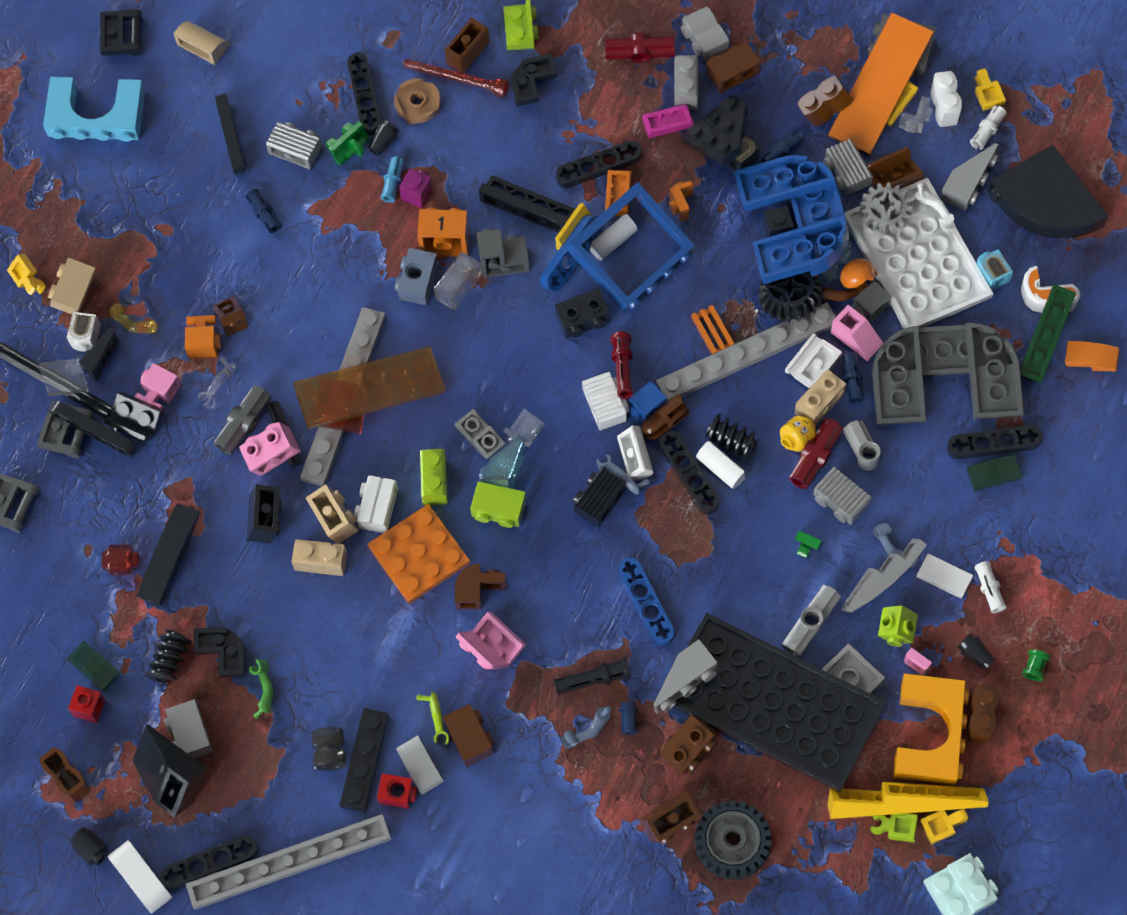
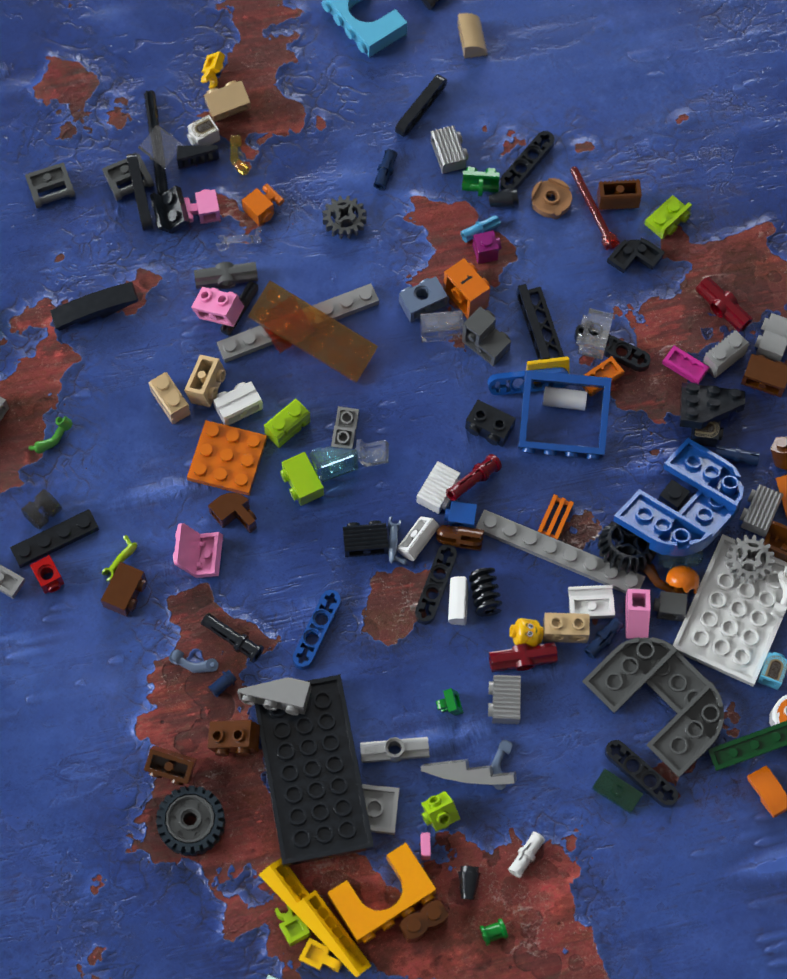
camera: 45 degrees right, 0 degrees up
clear red head [102,543,140,576] -> none
black piece [145,630,192,686] -> none
black plate [194,627,245,678] -> none
reddish brown slope [212,296,248,336] -> none
black brick [247,484,282,544] -> none
light grey slope [396,735,444,795] -> none
orange bracket [669,181,693,222] -> none
light grey piece [843,420,881,471] -> none
white tile [916,554,973,599] -> none
none -> dark grey gear [322,195,367,239]
none -> clear brick [576,308,614,360]

